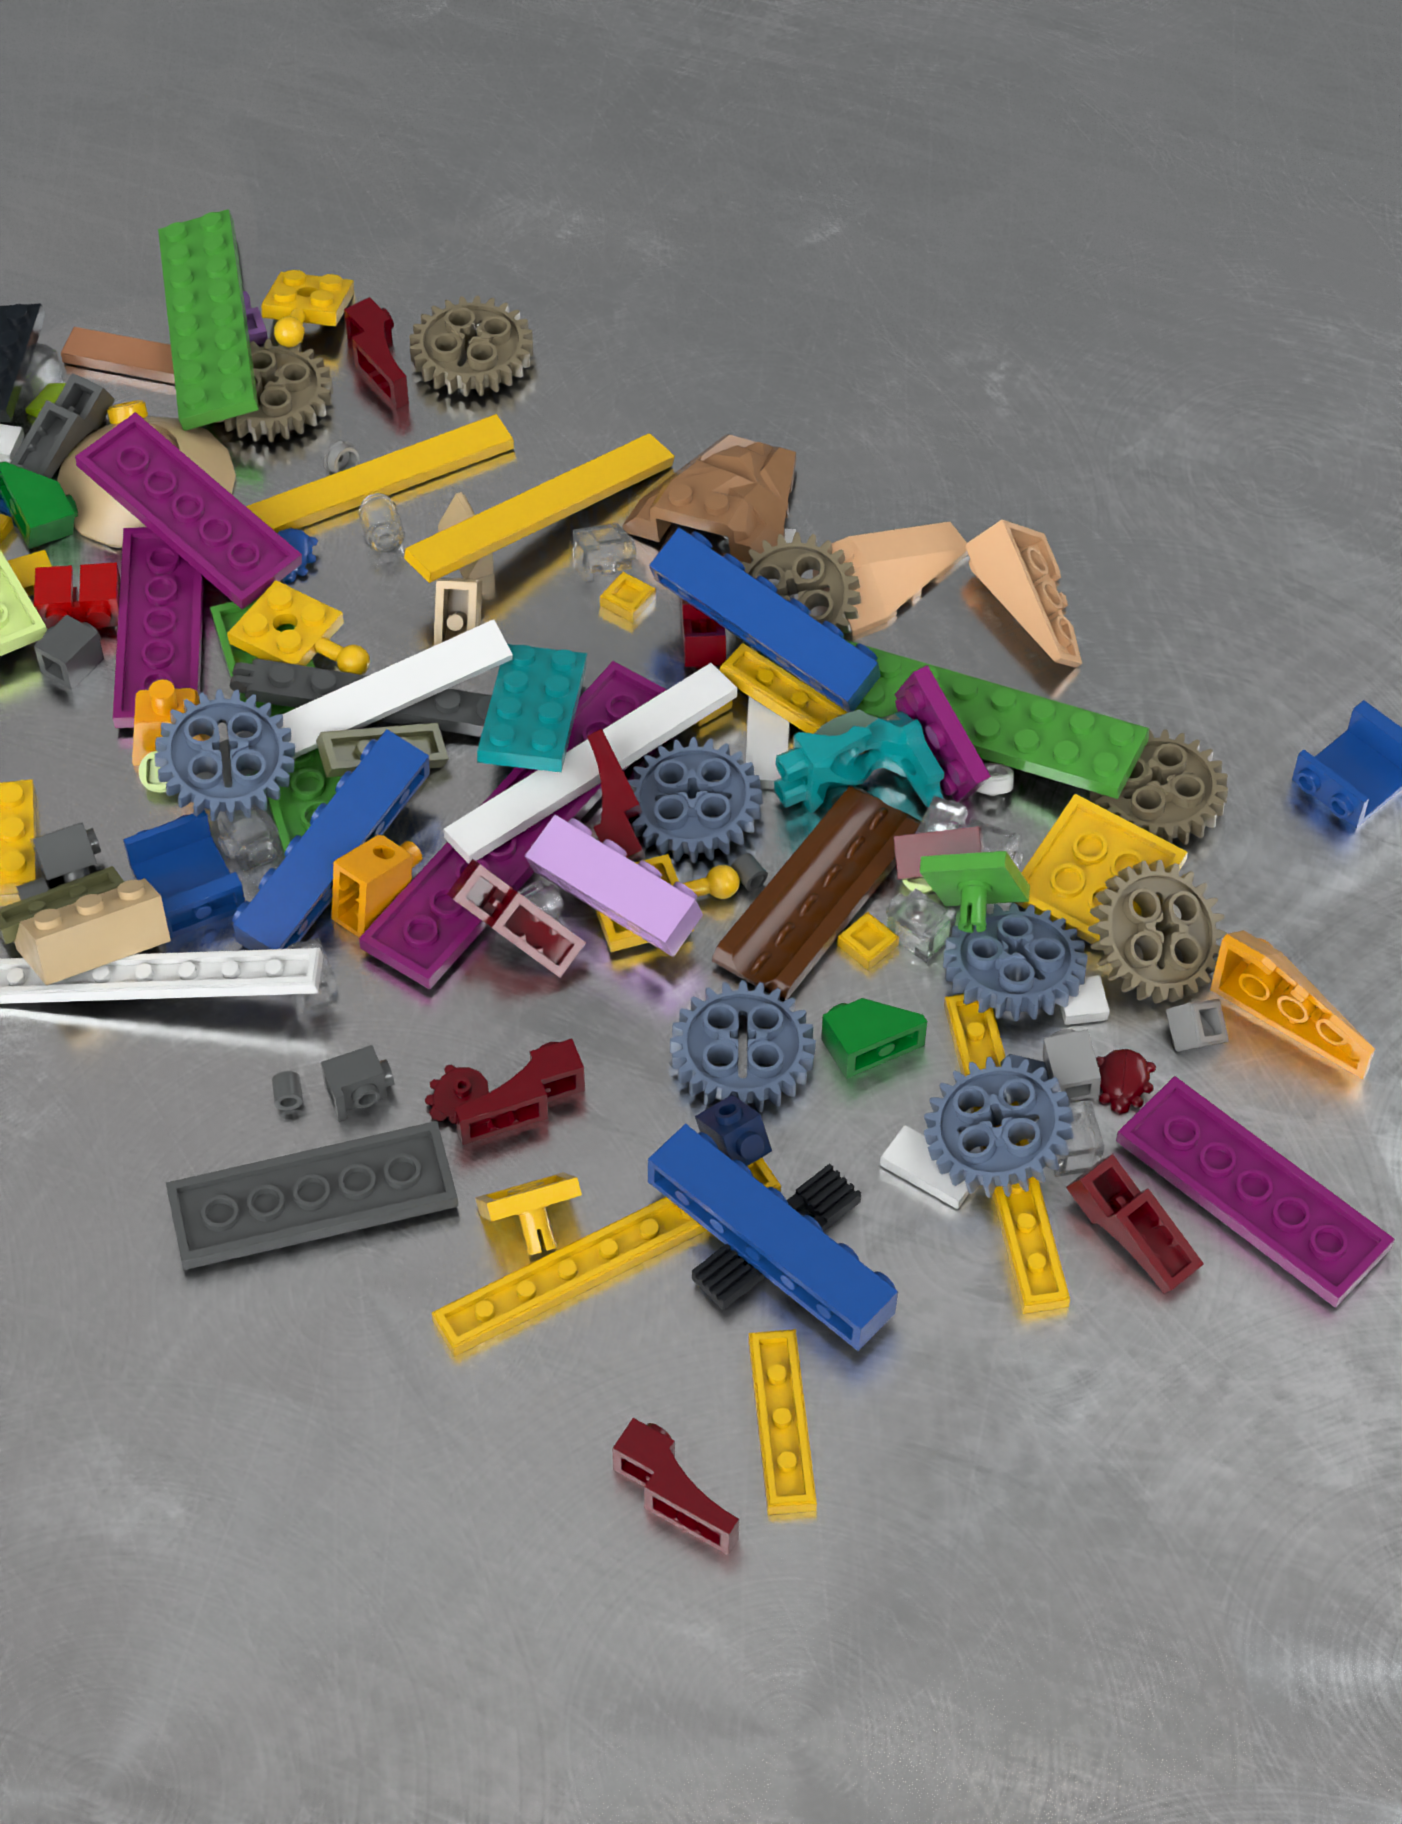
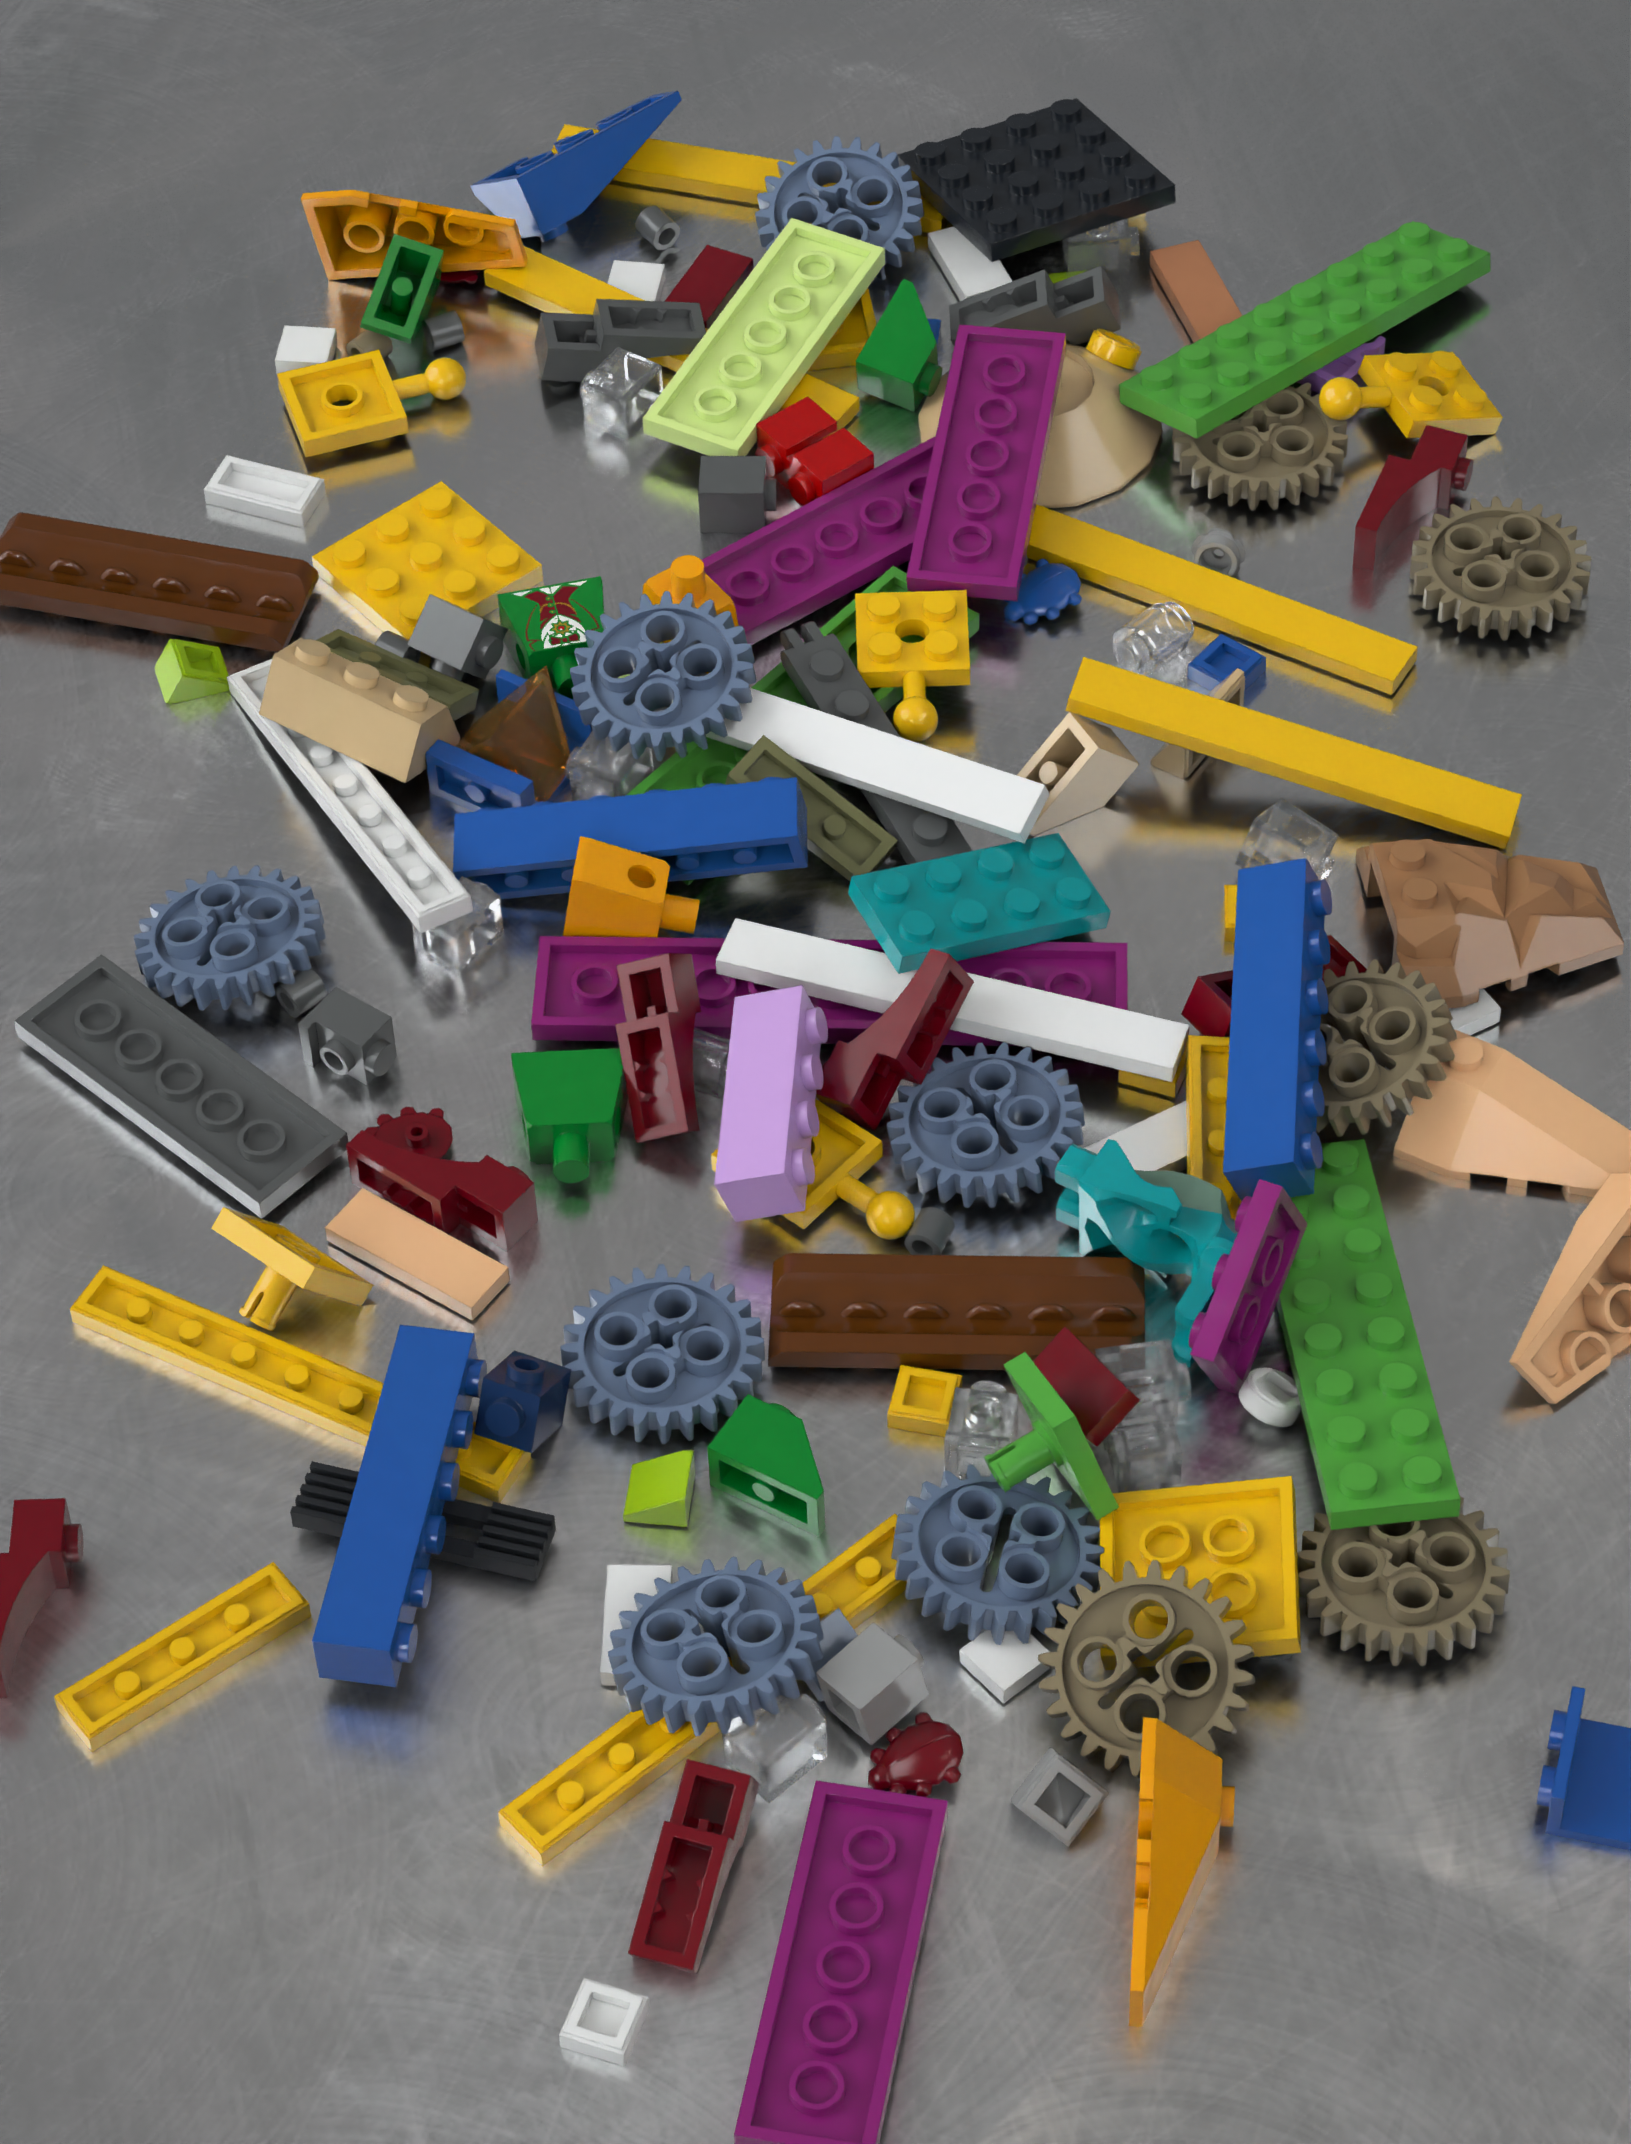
camera: 60 degrees right, 5 degrees down
none -> sand blue gear [134,865,326,1010]
none -> light nougat tile [325,1188,510,1321]
none -> clear orange slope [456,665,573,802]
none -> green torso [497,576,605,699]
none -> green torso [511,1048,628,1183]
none -> white tile [559,1978,649,2067]
none -> lime slope [623,1450,696,1527]
none -> blue tile [1187,633,1266,691]

